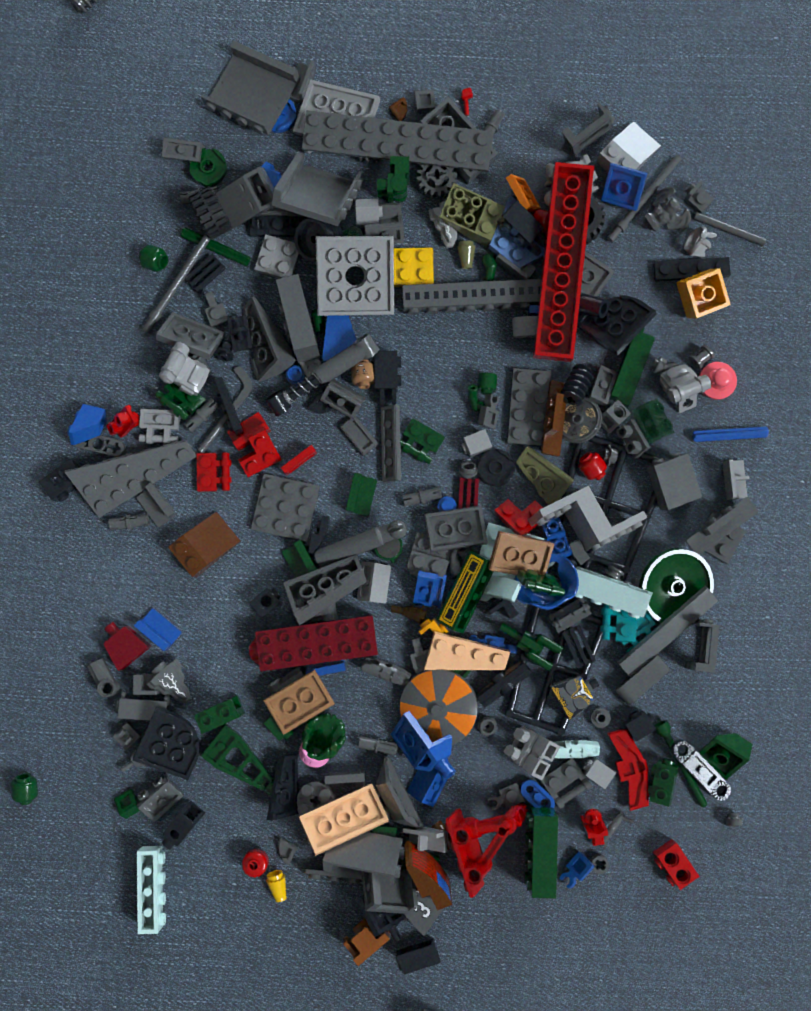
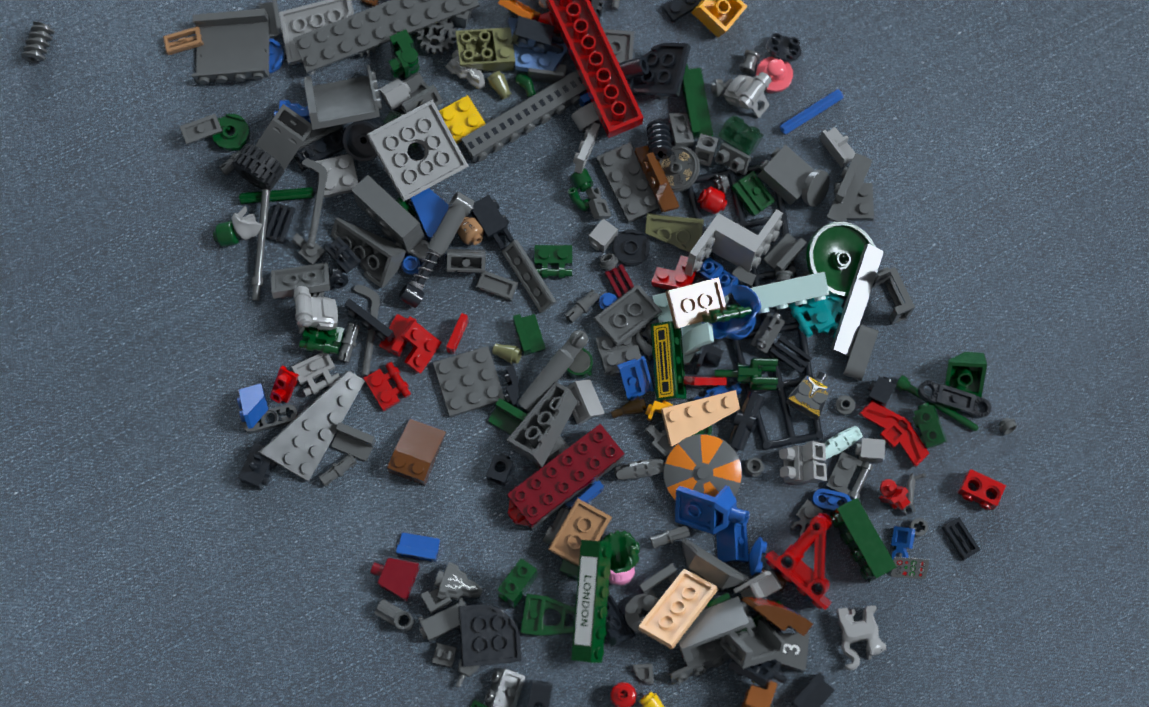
camera: 30 degrees left, 10 degrees down
black tile [307,394,333,414] -> none
none -> medium nougat tile [163,26,203,55]
none -> light grey piece [232,206,262,240]
none -> dark grey piece [302,159,328,249]
none -> olive cone [492,343,522,364]
none -> dark green brick [571,540,612,663]
none -> light grey plate [573,122,600,174]
none -> red tile [684,376,727,385]
none -> dark green plate [731,171,775,217]
none -> blue dish [748,537,767,575]
none -> dark grey panel [764,234,807,272]
none -> black dish [766,33,802,62]
none -> dark grey tile [802,169,830,207]
none -> light grey animal [837,605,886,670]
none -> dark grey sticker [891,557,929,579]
none -> black tile [942,517,980,561]

